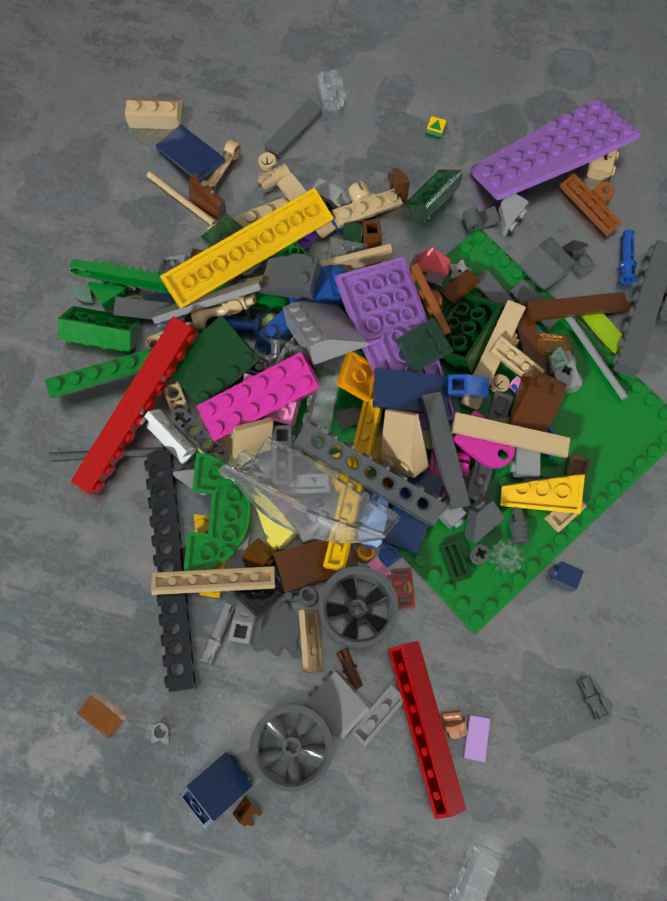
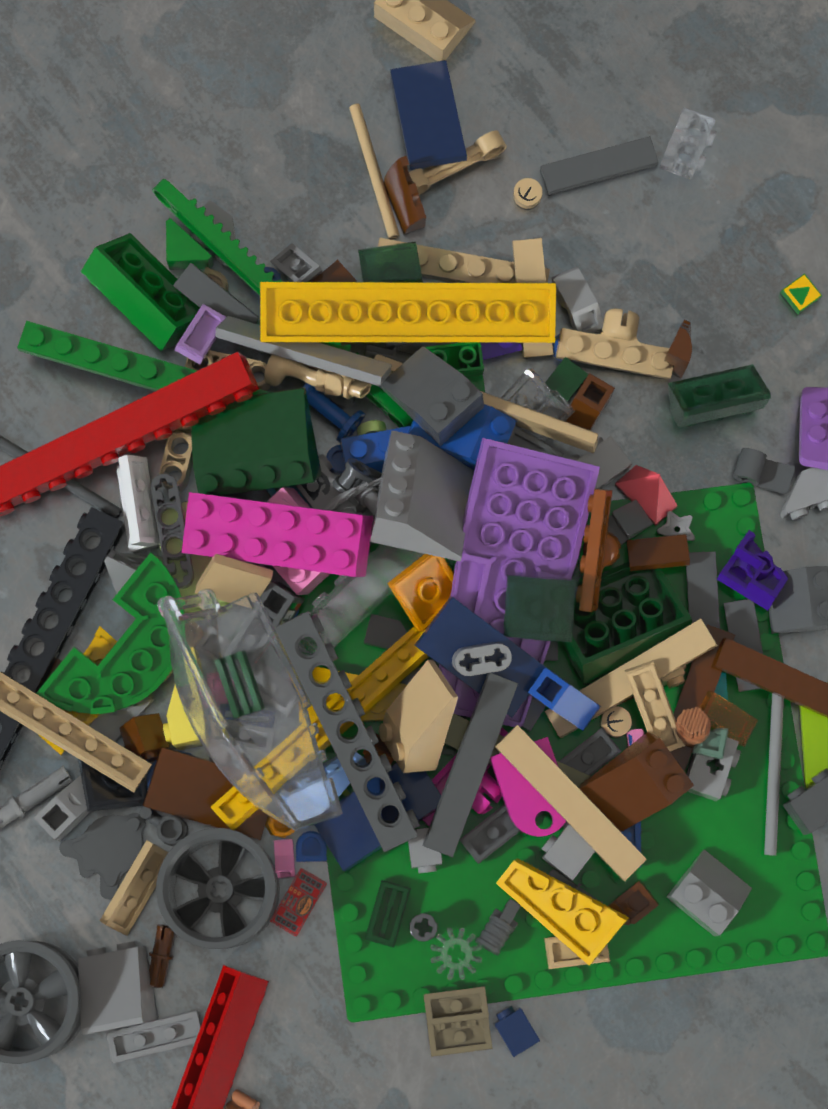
camera: 30 degrees right, 5 degrees up
sand green tile [71,285,94,304] -> none
tan hinge [257,163,290,190] -> none
dark grey slope [464,497,505,543] -> none
none -> lavender tile [175,304,226,365]
none -> dark green tile [214,650,265,719]
none -> dark tan slope [423,986,493,1057]
none -> light grey beam [452,642,512,676]
none -> light grey slope [666,850,752,936]
none -> nougat piece [676,707,711,747]
none -> dark purple slope [717,530,788,611]

